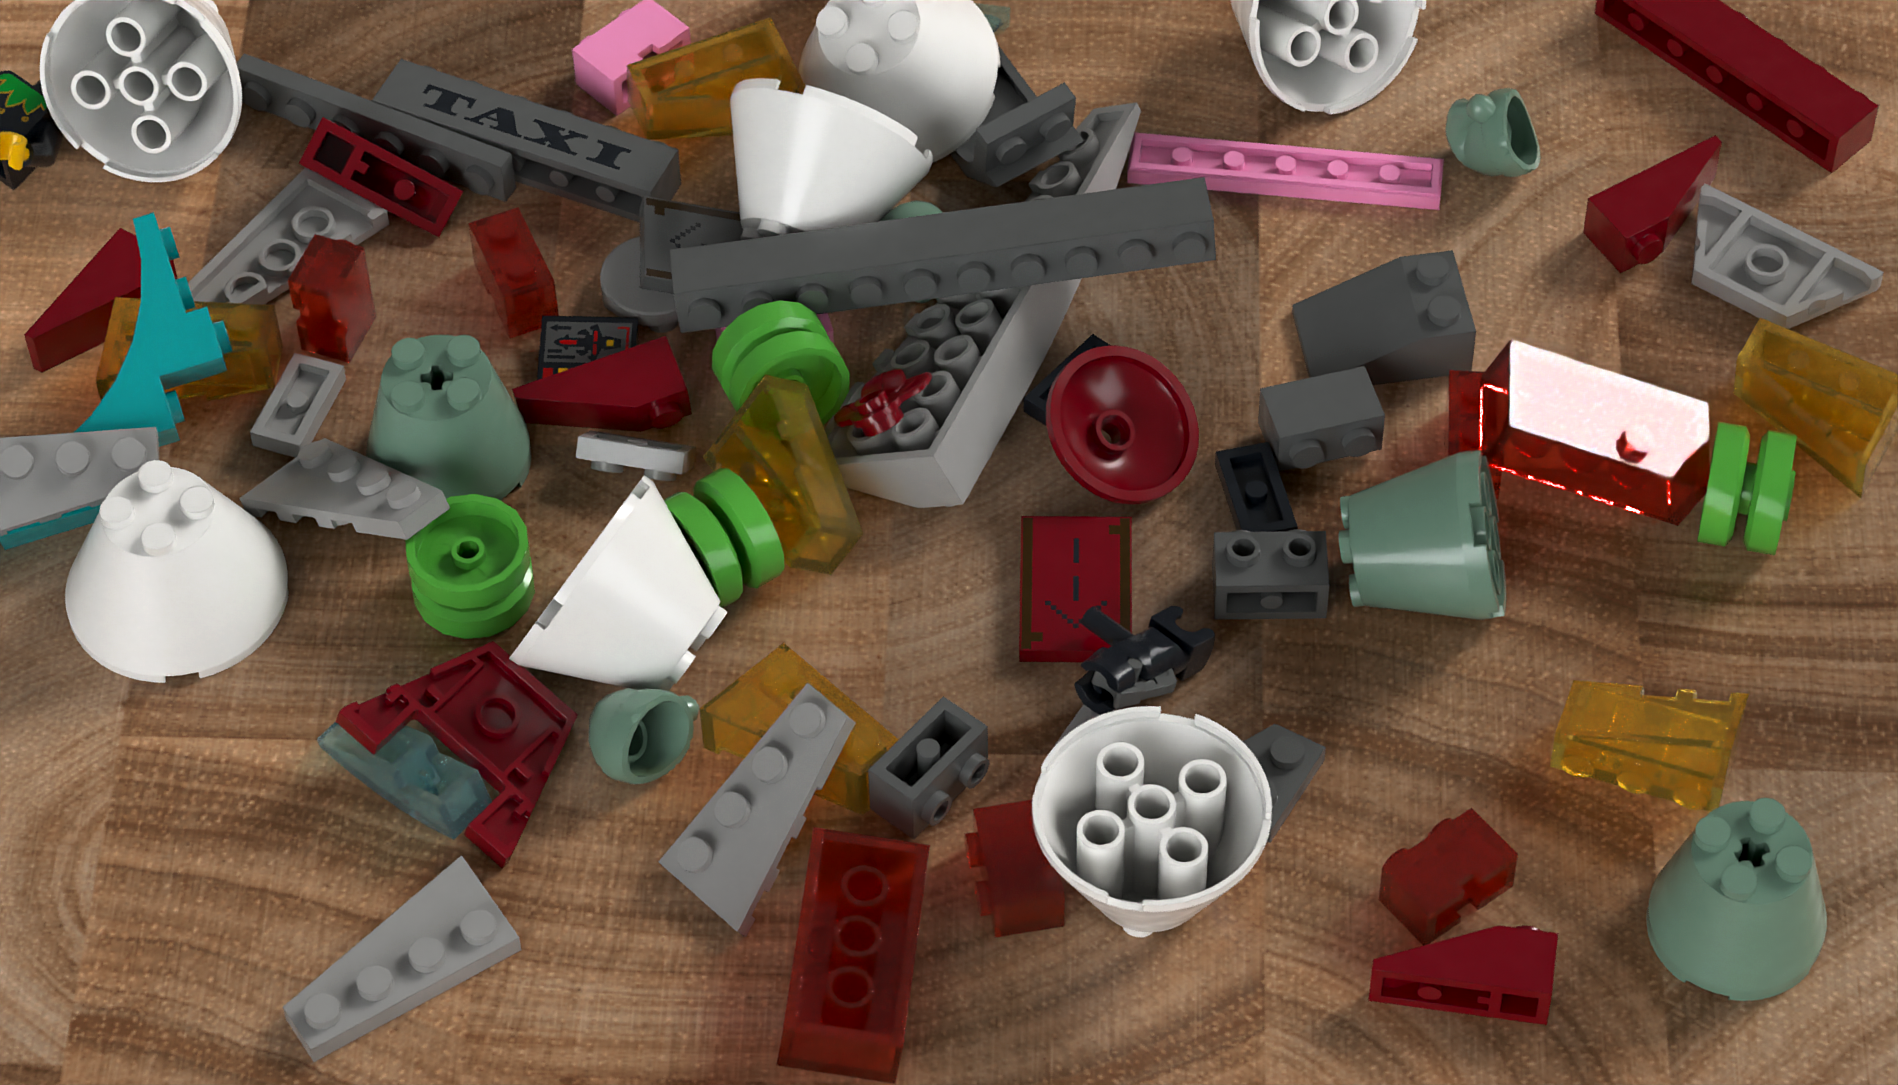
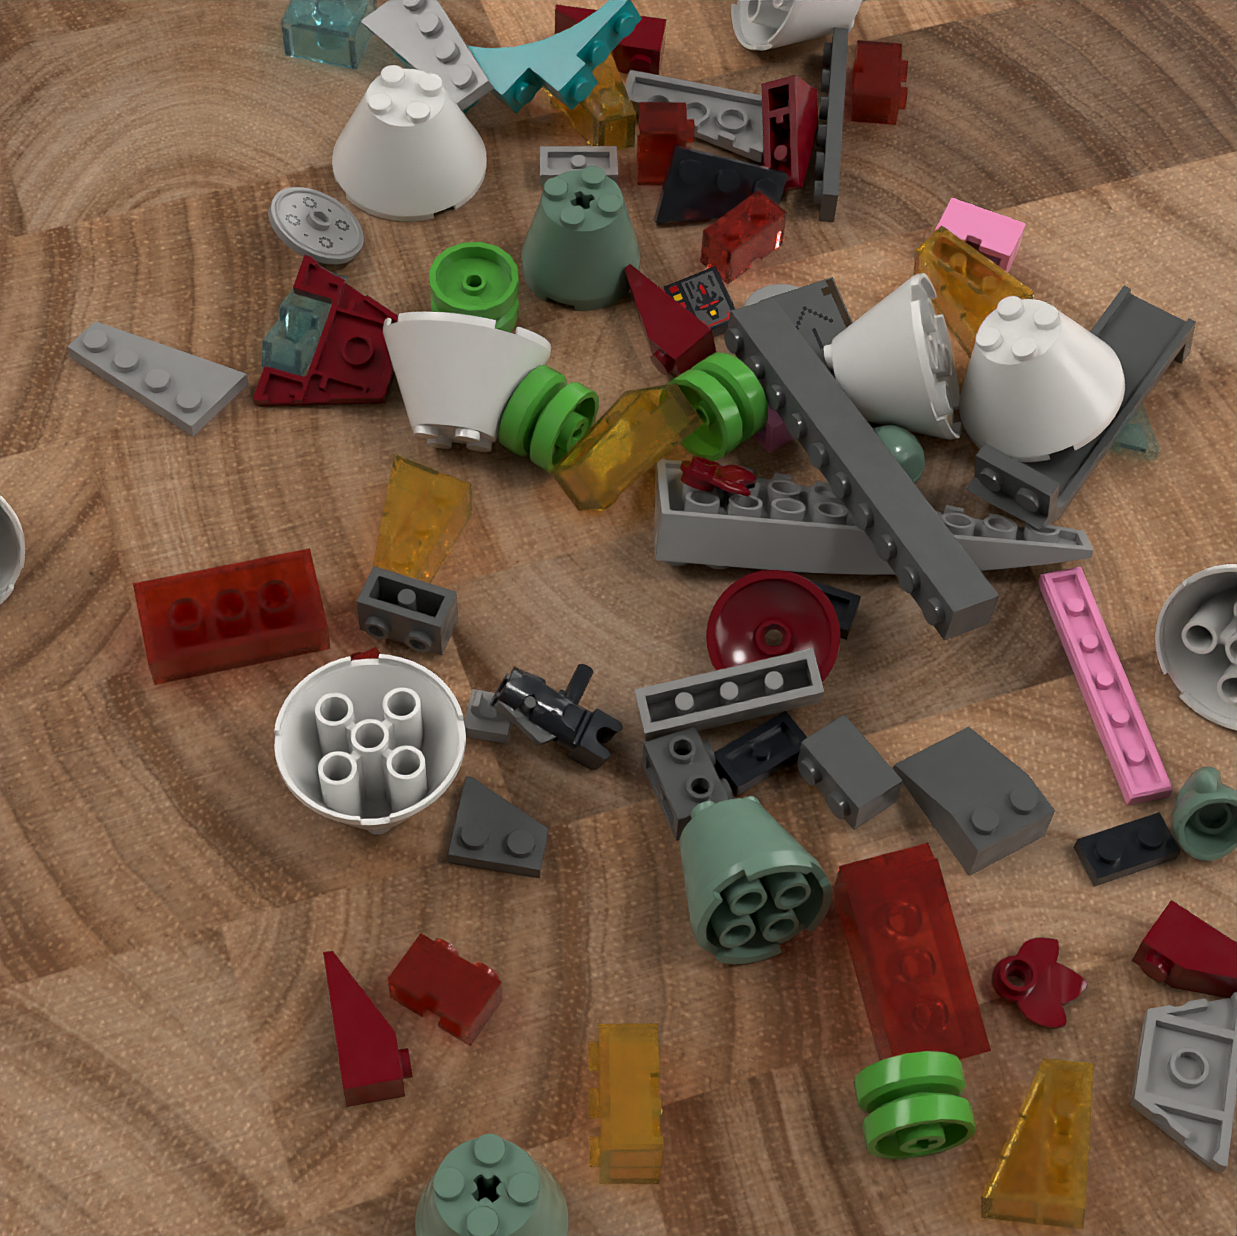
camera: 65 degrees right, 5 degrees up
light grey wing [239,438,450,540] -> none
dark grey brick [372,59,681,222] -> none
light grey plate [575,430,696,481] -> none
sand green piece [588,688,699,785] -> none
light grey wing [658,683,856,937] -> none
dark red tile [1019,516,1132,662] -> none
none -> light grey shield [268,187,364,264]
none -> light grey brick [635,648,824,742]
none -> black wing [653,144,788,223]
none -> clear red brick [851,40,908,125]
none -> dark red plate [992,937,1088,1029]
none -> black plate [1073,812,1180,887]

